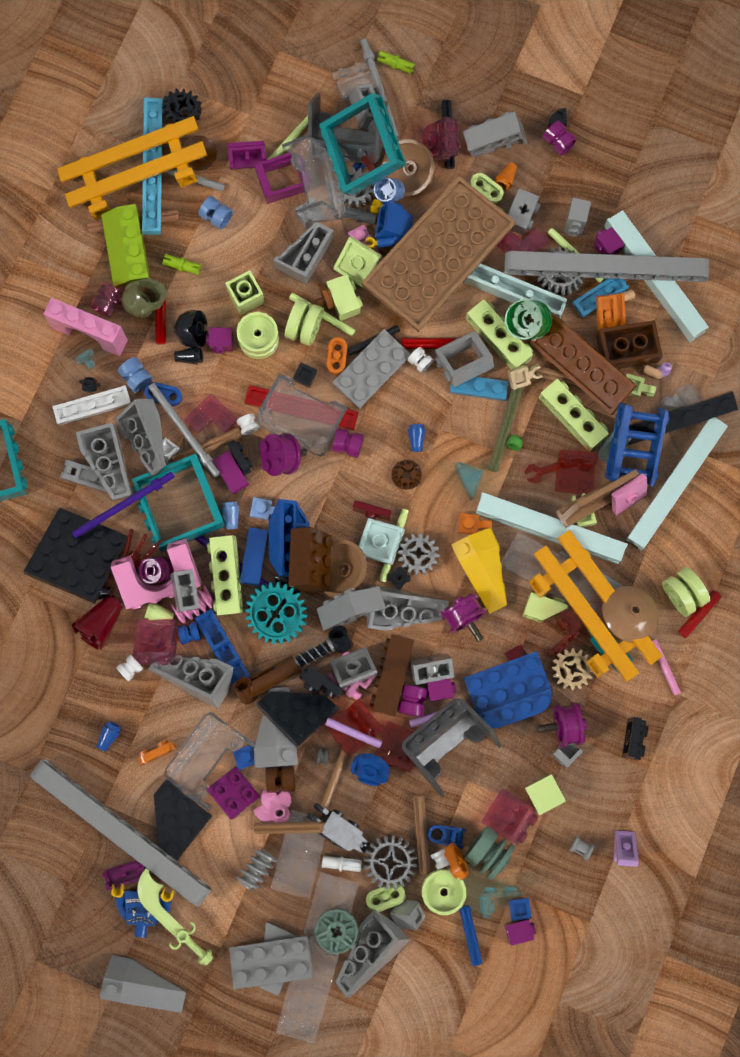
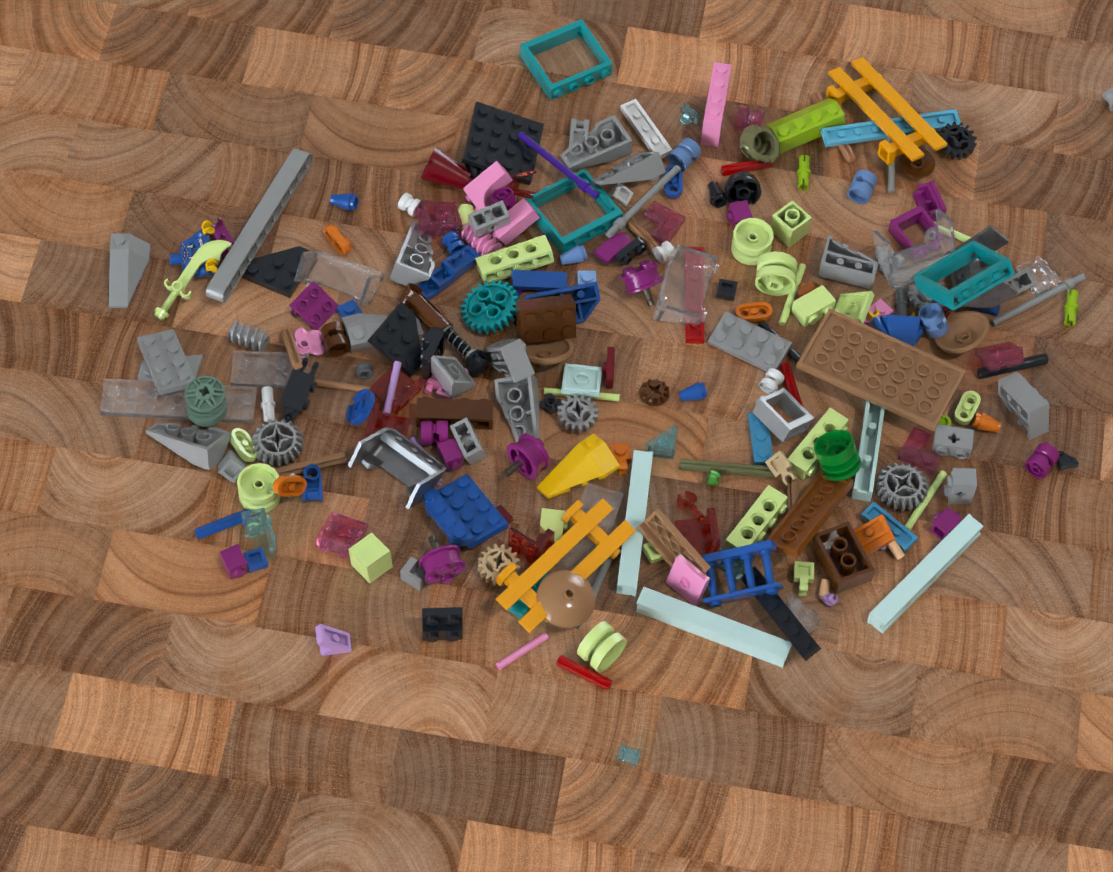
camera: 75 degrees right, 20 degrees down
black plate [79,377,100,392] -> none
magenta wheel [332,428,364,458] -> none
sand green wheel [464,825,515,880] -> none
light grey beam [504,251,709,282] -> none
light grey bush [569,836,595,861] -> none

